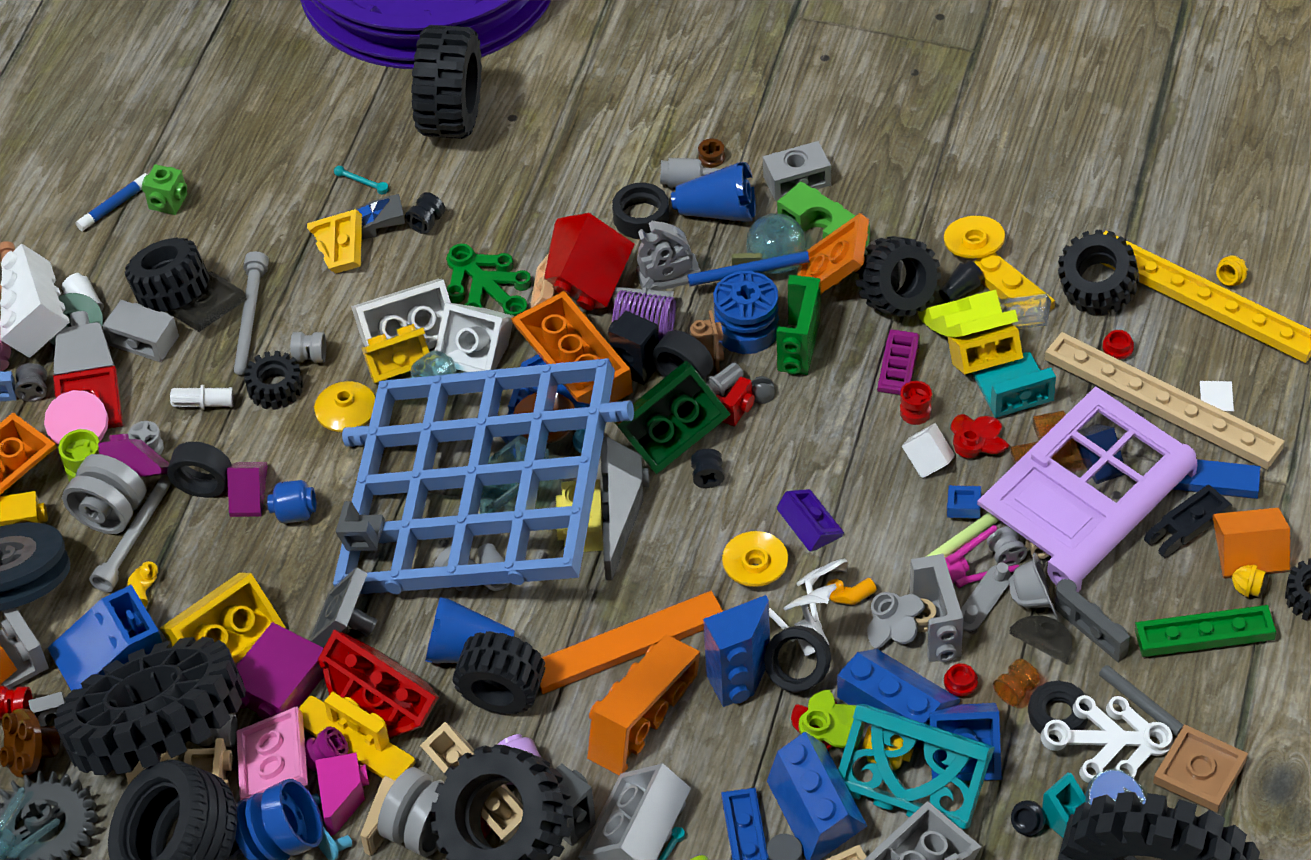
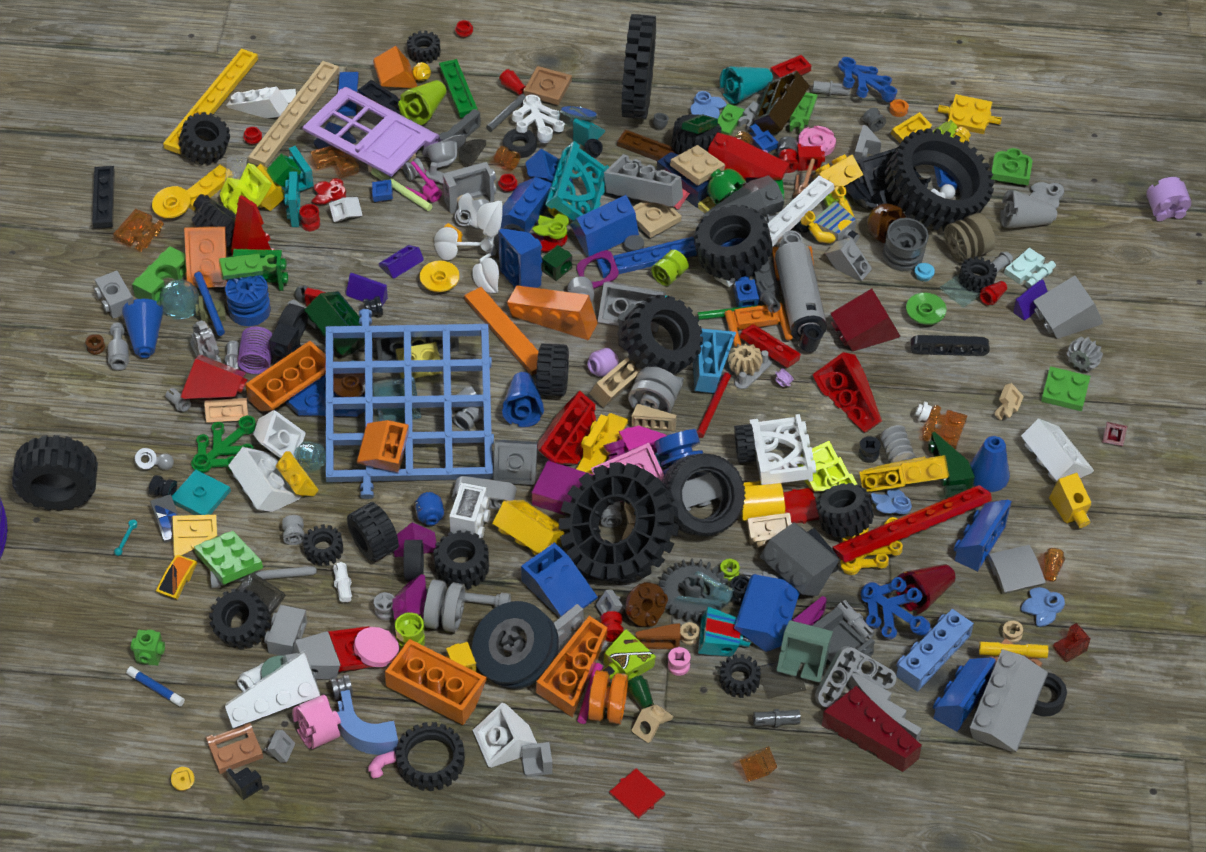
camera: 105 degrees left, 0 degrees up
yellow arm [127,561,158,607] -> none
yellow dish [314,381,375,432] -> none
dark grey panel [336,501,385,551] -> none
black tyre [612,182,669,239] -> none
medium nougat hinge [690,310,724,374] -> none
magenta slope [877,329,920,395] -> none
yellow plate [1216,255,1248,286] -> none
none -> black plate [92,166,115,228]
none -> clear orange plate [113,209,164,251]
none -> light grey plate [134,448,174,470]
none -> slope [156,554,198,600]
none -> teal plate [172,469,231,515]
none -> bright green plate [194,531,263,585]
none -> bright green plate [219,254,276,280]
none -> white slope [226,87,288,118]
none -> red wedge [231,195,275,257]
none -> green panel [267,154,302,188]
none -> teal plate [285,172,301,227]
none -> dark purple slope [346,273,388,306]
none -> black tyre [347,502,399,562]
none -> orange slope [357,420,409,473]
none -> lime cone [398,80,446,125]
none -> black tyre [434,530,489,589]
none -> white piece [450,483,490,538]
none -> light grey beam [452,476,517,510]
none -> red cone [499,69,526,95]
none -> dark green brick [542,245,572,281]
none -> light grey head [567,276,594,302]
none -> magenta piece [577,250,619,289]

